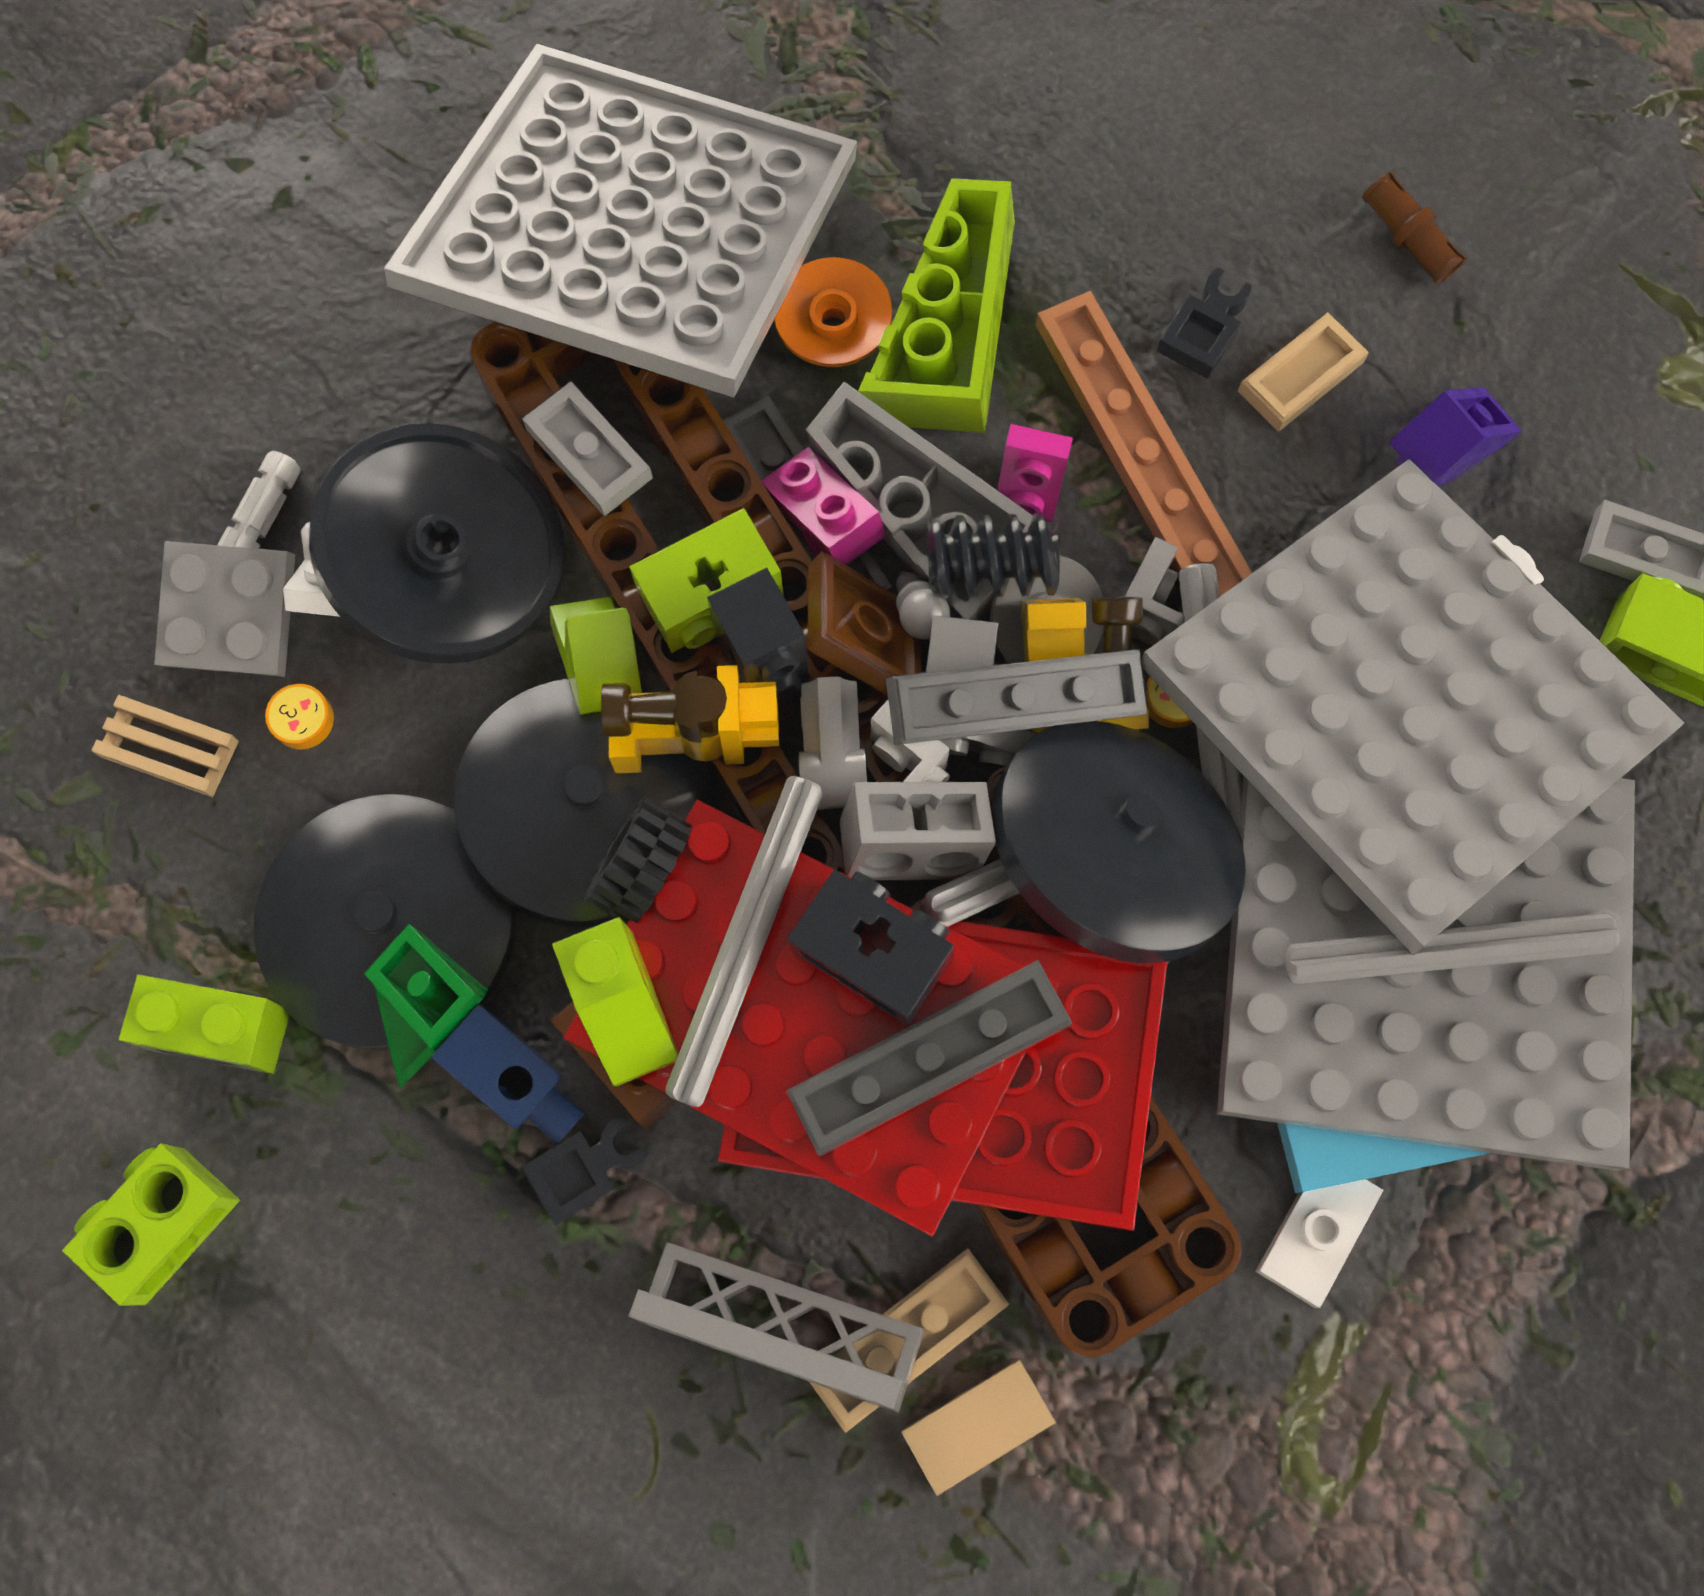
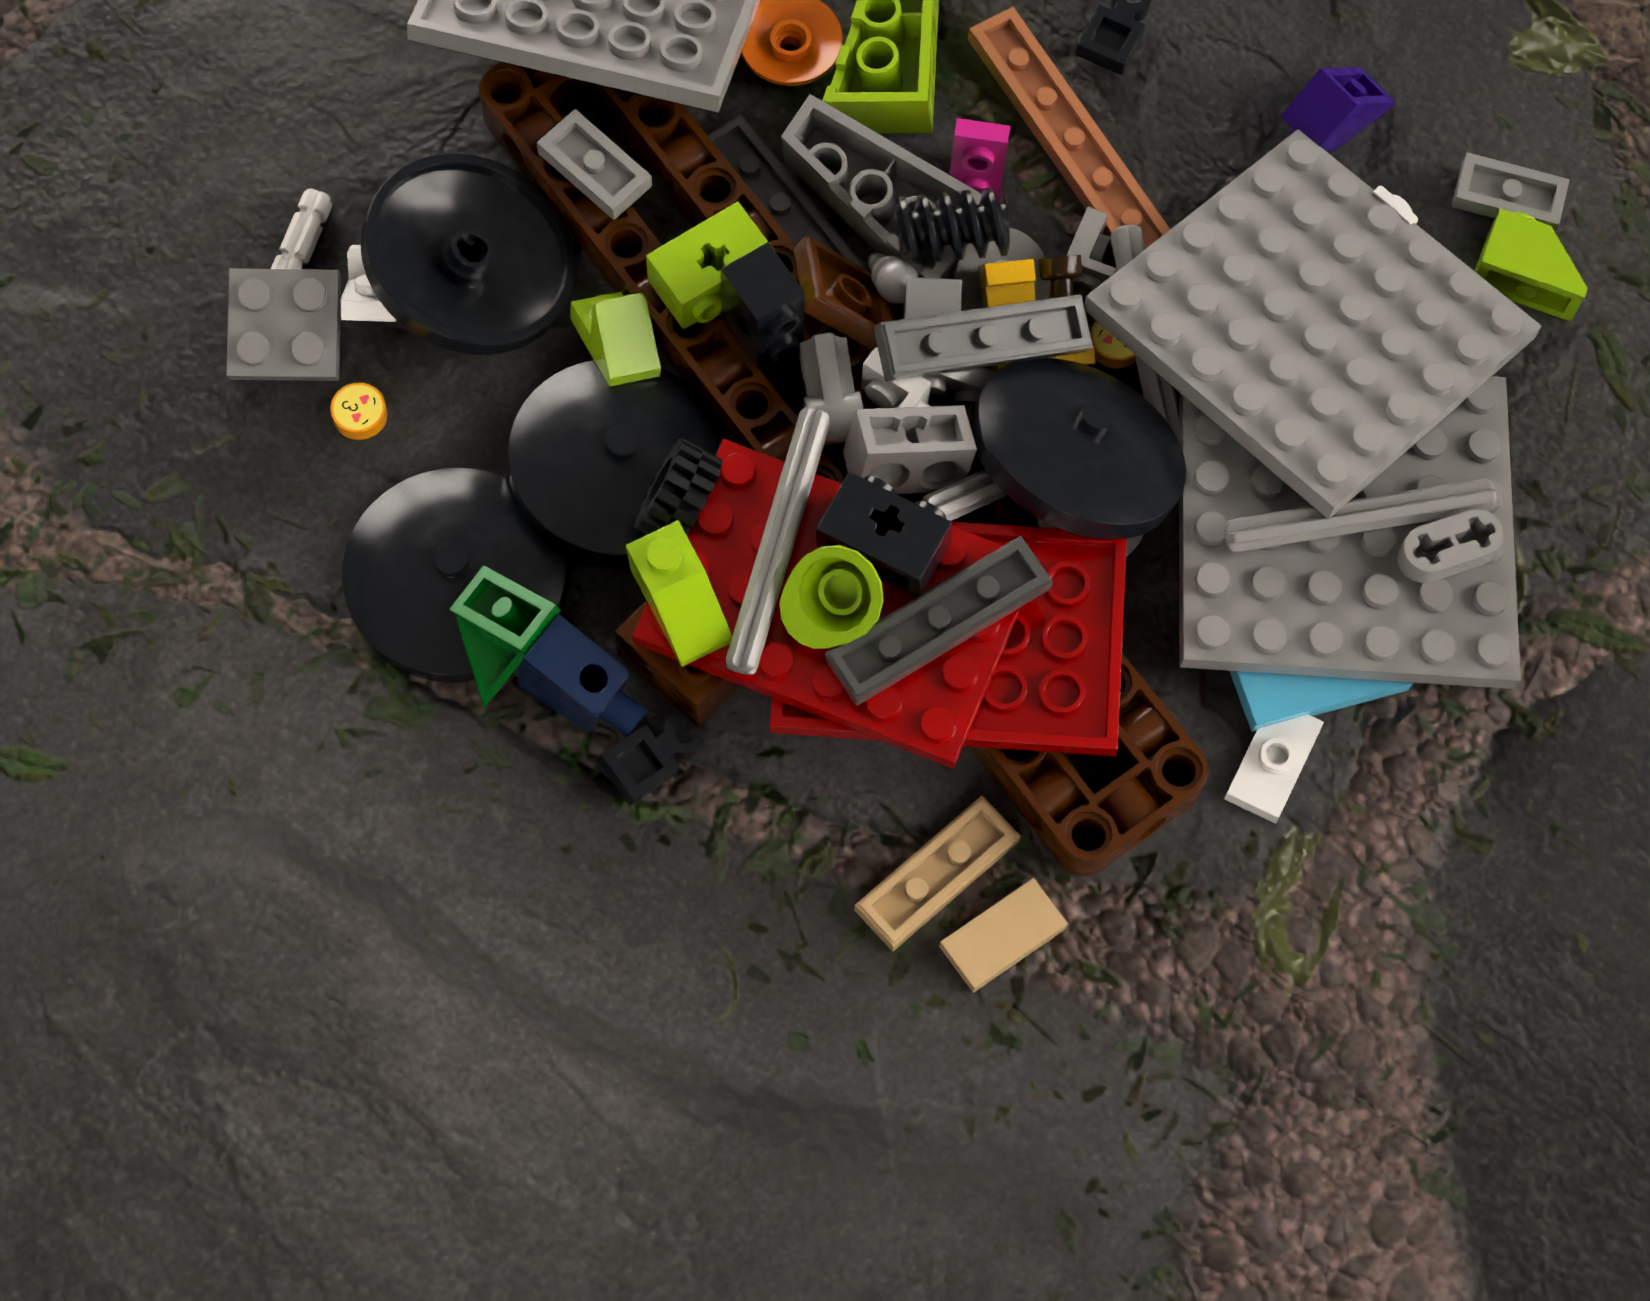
camera: 10 degrees left, 5 degrees down
lime brick [62,1143,240,1306] -> none
tan tile [91,695,239,798] -> none
lime brick [119,974,290,1074] -> none
hips [601,665,779,774] -> none
light grey fence [628,1242,924,1413] -> none
dark pink plate [761,447,885,565] -> none
tan tile [1238,312,1369,432] -> none
none -> lime piece [779,545,884,649]
none -> light grey beam [1397,509,1505,583]

